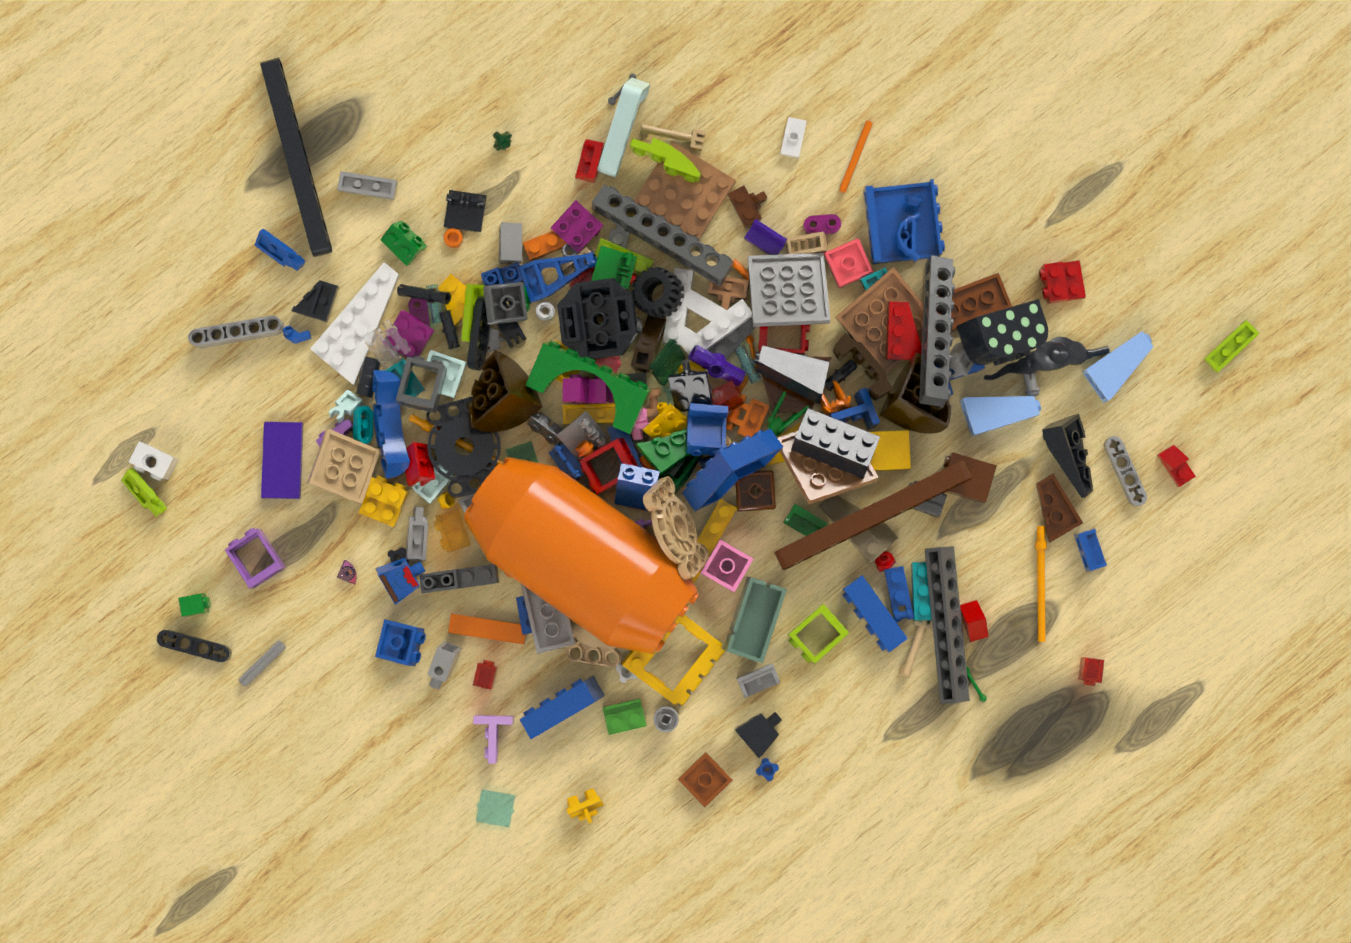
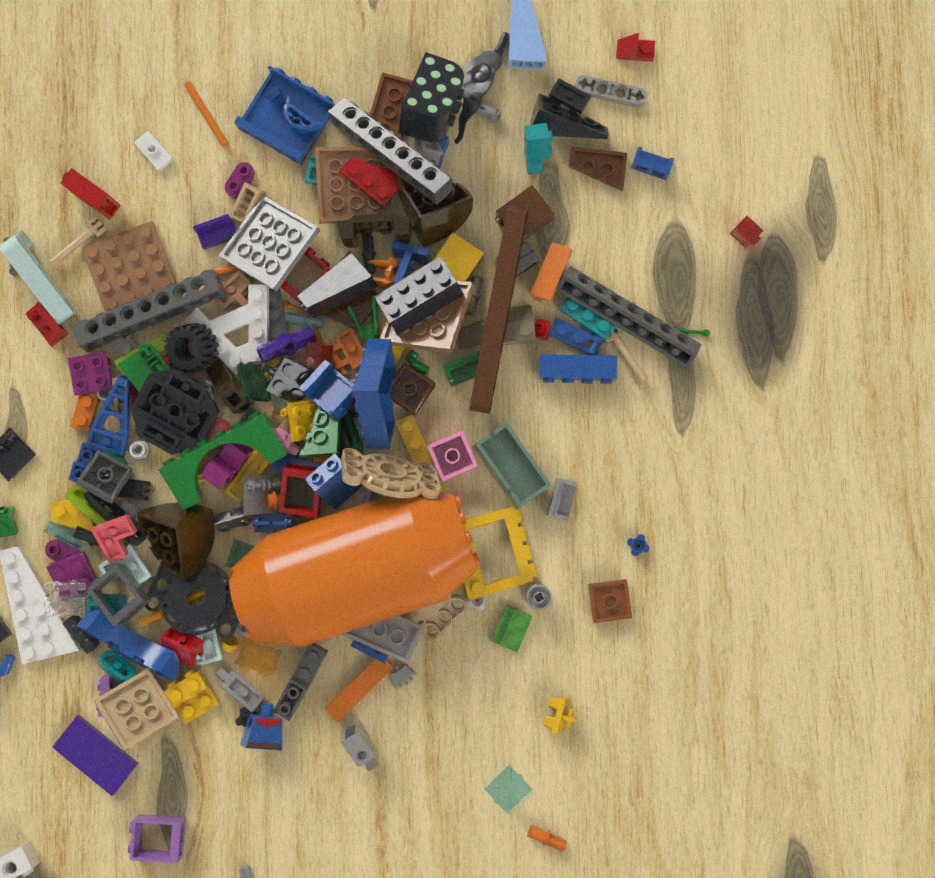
camera: 50 degrees left, 0 degrees up
light aqua plate [329,390,363,423] -> none
tile [337,560,357,585] -> none
blue plate [375,619,426,666] -> none
black pin [397,284,451,304] -> none
orange tile [444,228,463,248] -> none
clear red brick [473,659,499,690] -> none
lavender bracket [473,715,514,764] -> none
light grey hinge [499,222,522,264] -> none
blue wedge [519,675,605,739] -> none
lime slope [630,137,701,183] -> none
reddish brown hinge [727,185,768,228] -> none
black torso [734,712,783,758] -> none
lime window [788,604,849,664] -> none
coral plate [824,238,874,288] -> none
light blue slope [960,396,1041,437] -> none
red slope [960,600,989,642] -> none
light orange bar [1035,526,1047,642] -> none
red plate [1039,260,1086,304] -> none
none -> red window [60,168,121,220]
none -> coral plate [91,514,137,563]
none -> light grey piece [390,664,416,688]
none -> green arm [406,350,430,375]
none -> dark tan pin [465,275,484,315]
none -> teal hinge [524,123,553,175]
none -> orange axle [527,825,567,851]
none -> orange panel [530,242,573,302]
none -> black plate [549,78,591,114]

